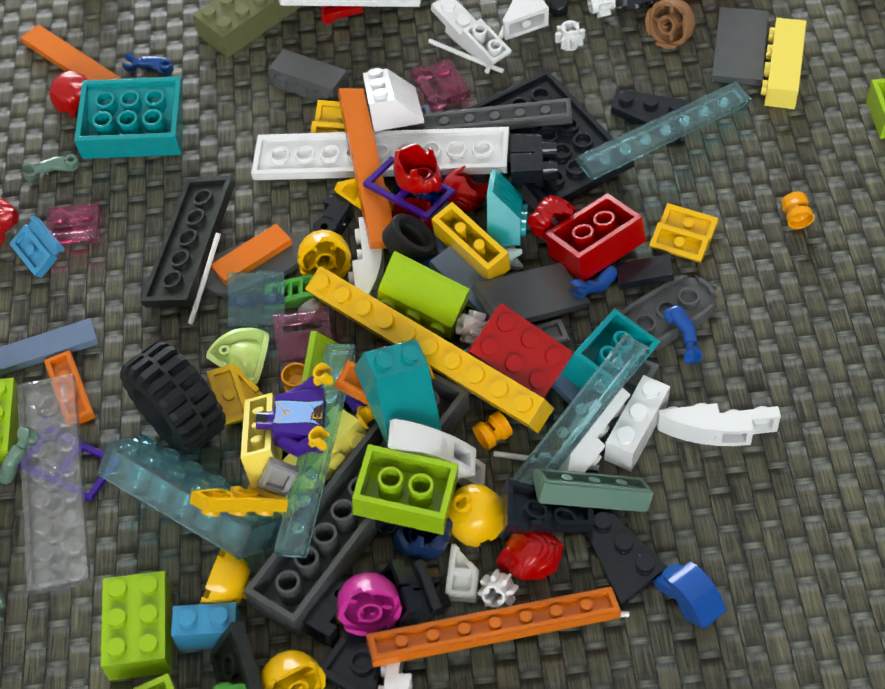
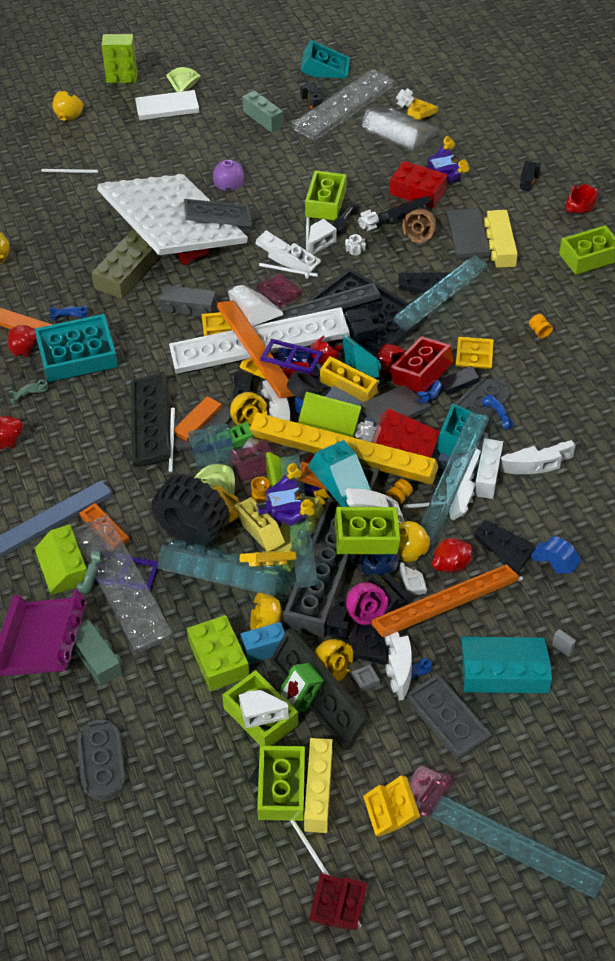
camera: 20 degrees left, 5 degrees down
dark azure plate [9,215,65,278] -> none
clear pink plate [46,203,101,243] -> none
light grey tile [257,457,298,497] -> none
red hair [393,144,442,194] -> none
white gear [477,569,519,609] -> none
black wing [503,479,594,532] -> none
sand green slope [533,468,654,512] -> none

